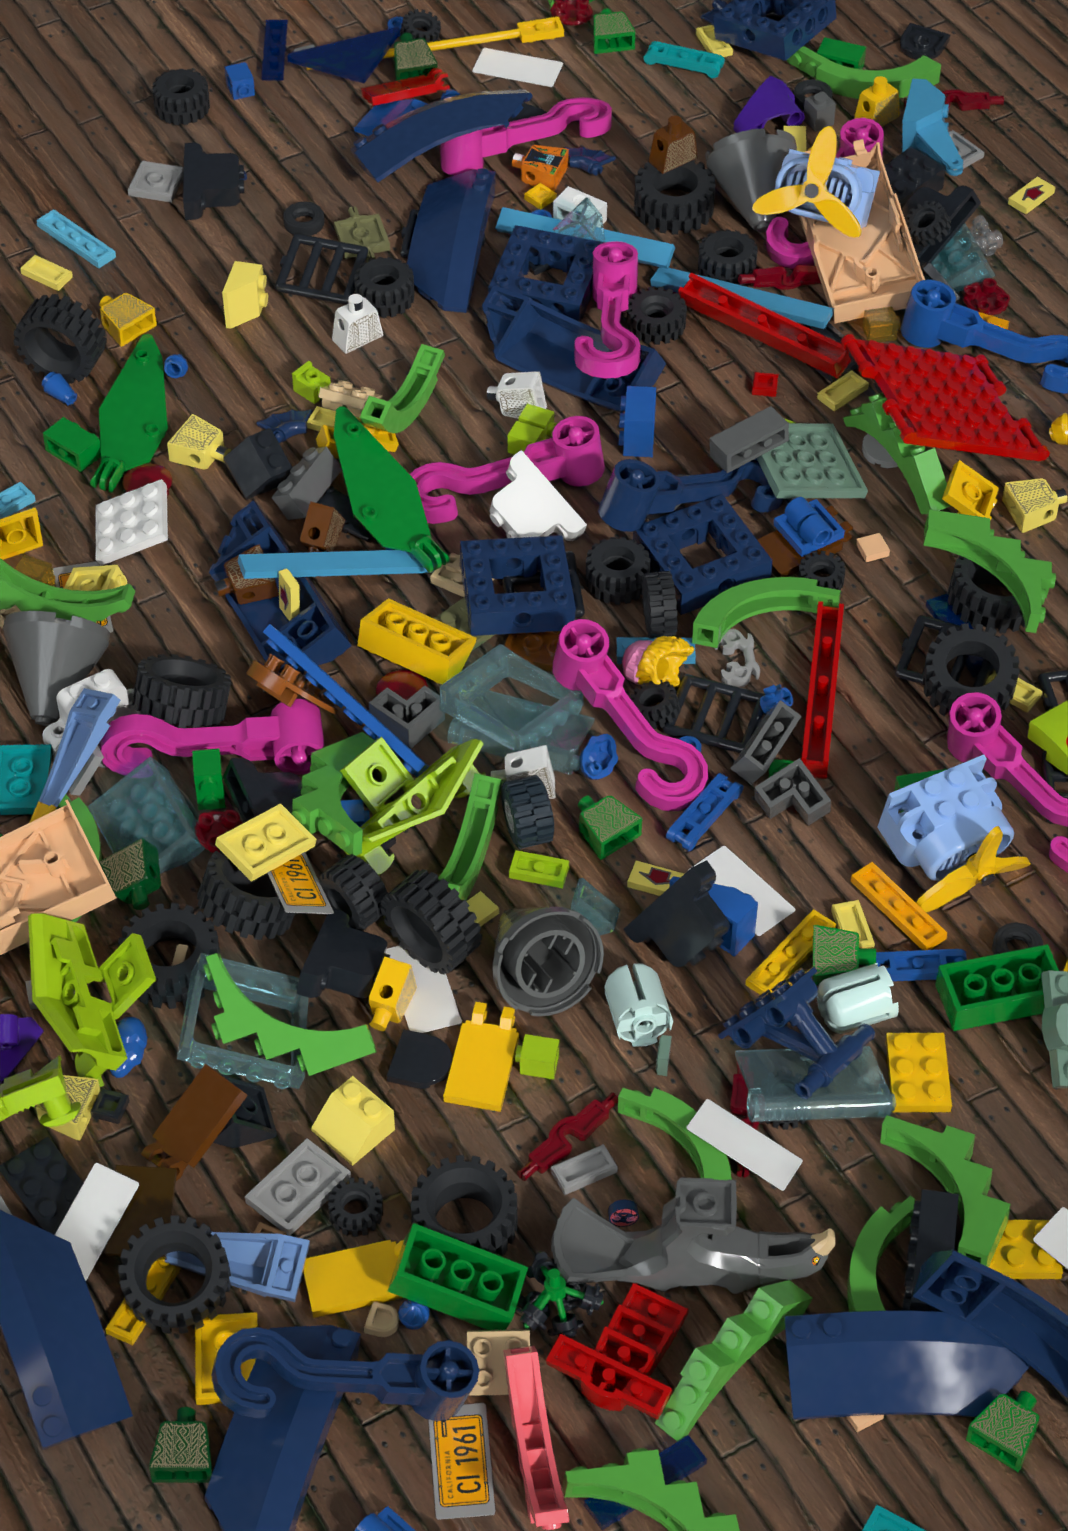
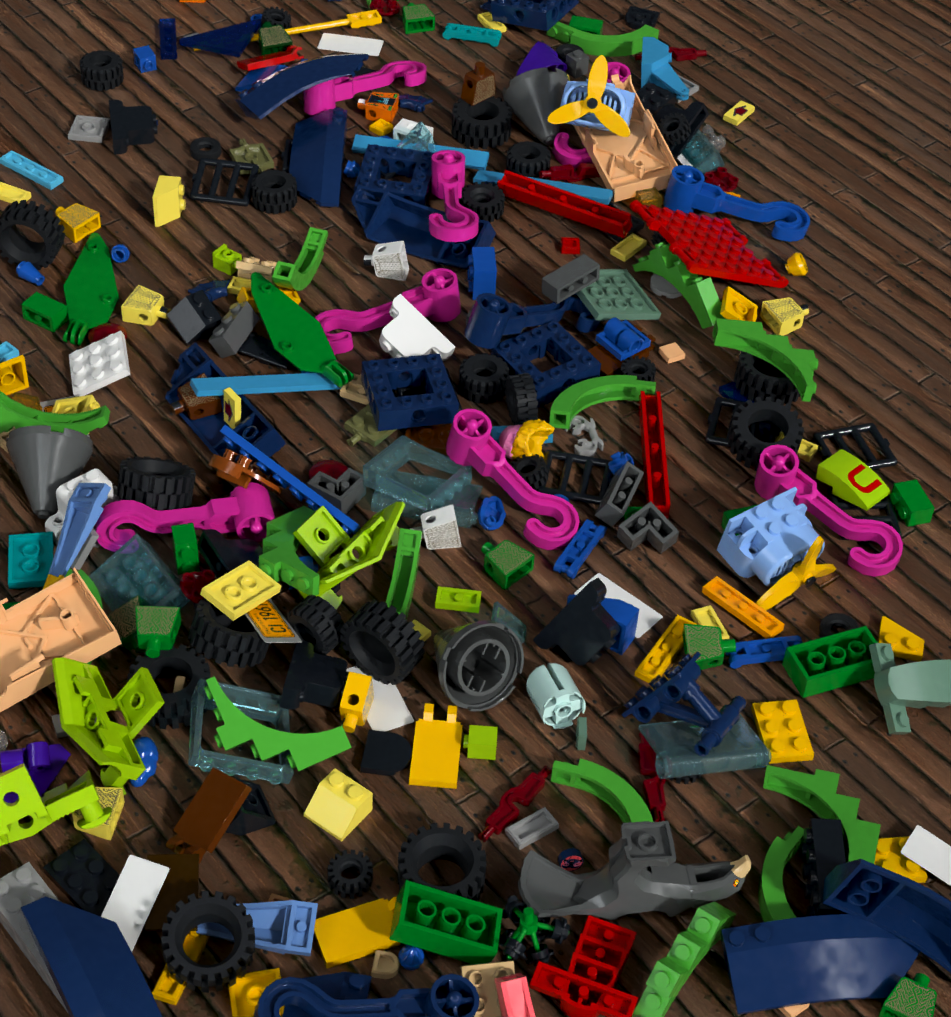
camera: 10 degrees left, 5 degrees down
black tile [90,1088,130,1124] -> none
light grey plate [245,1138,351,1236] -> none
reddish brown torso [300,501,345,552] -> none
white torso [332,294,383,354] -> none
yellow slope [357,598,477,686] -> none
black wheel [501,775,554,849] -> none
lime piece [507,403,557,455] -> none
light yellow tile [627,861,684,896] -> none
white sticker [687,1099,803,1191] -> none
light aqua cylinder [817,963,899,1034] -> none
yellow torso [854,76,900,127] -> none
none -> green torso [135,606,181,658]
none -> blue plate [343,160,360,177]

